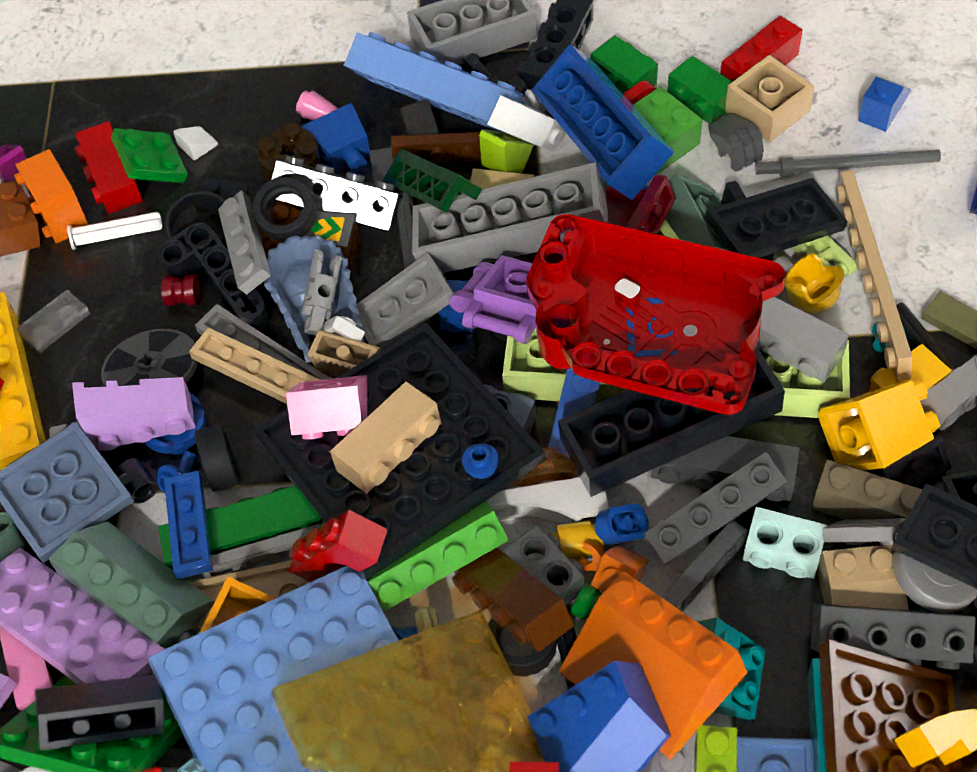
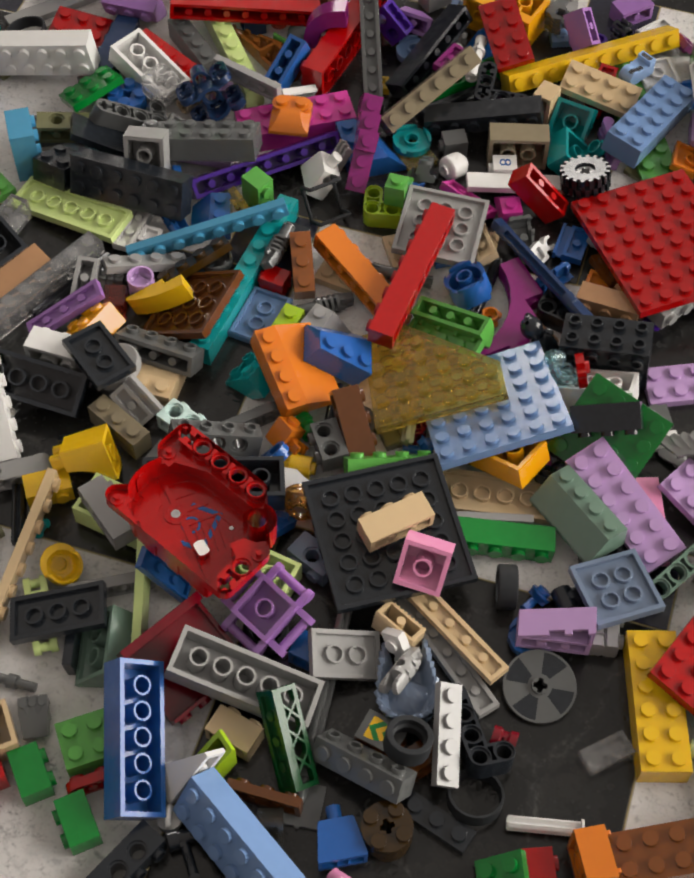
camera: 165 degrees left, 0 degrees up
blue plate [164,471,213,579] -> none
red arch [288,510,387,582] -> none
blue plate [462,443,499,479] -> none

